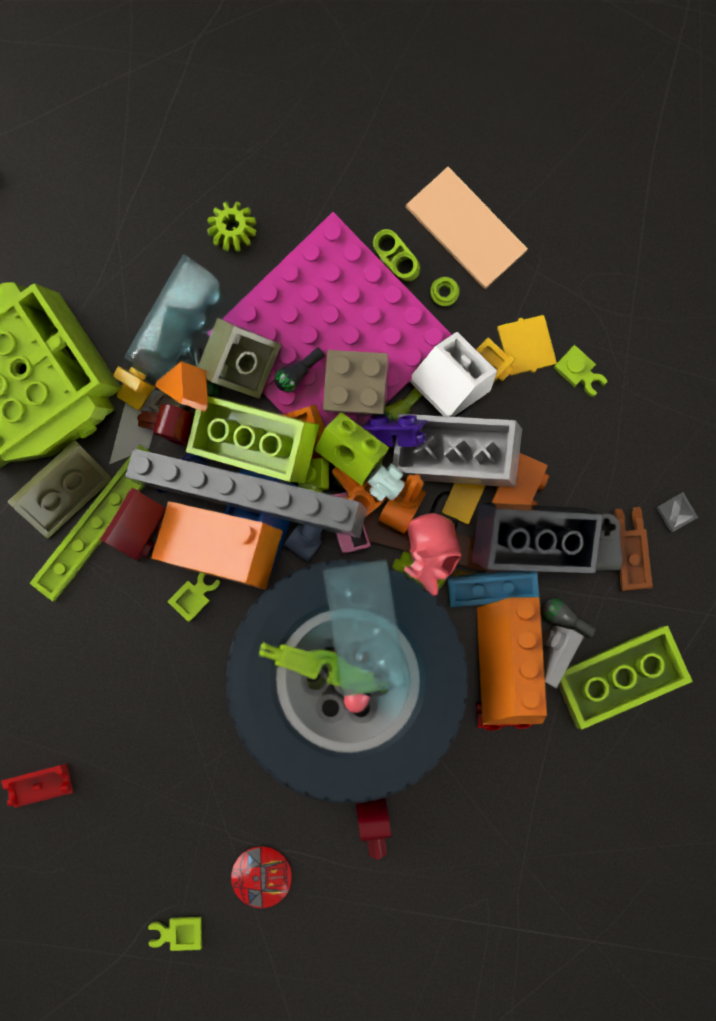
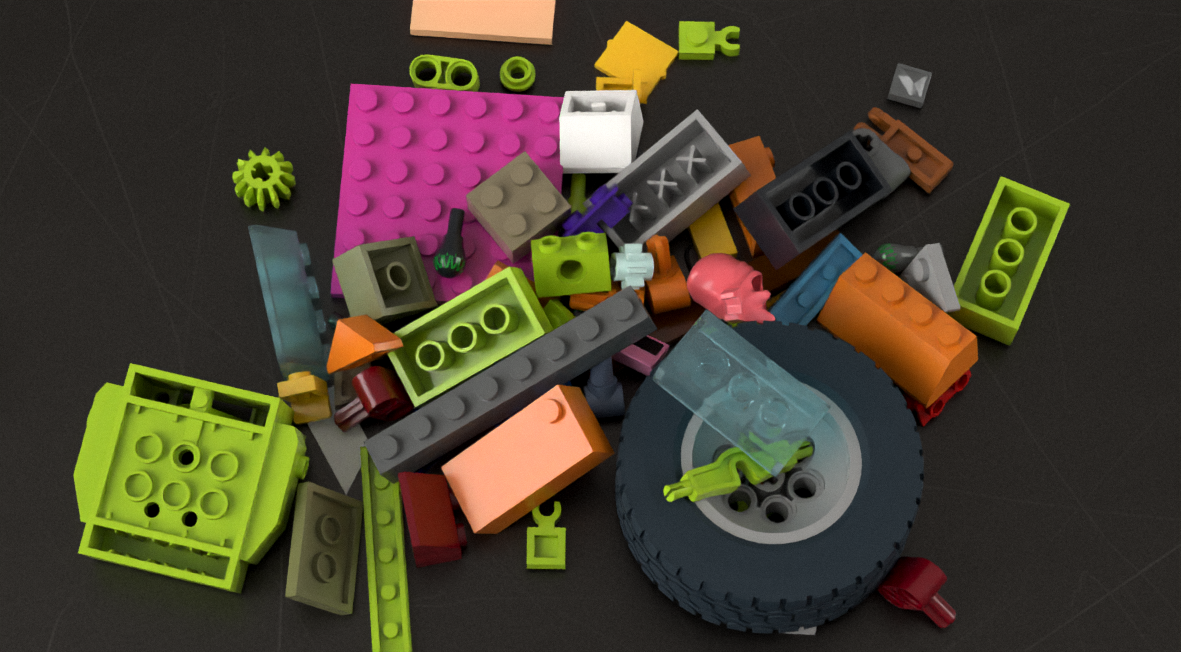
camera: 40 degrees left, 15 degrees down
coral hinge [344,688,370,713] -> none

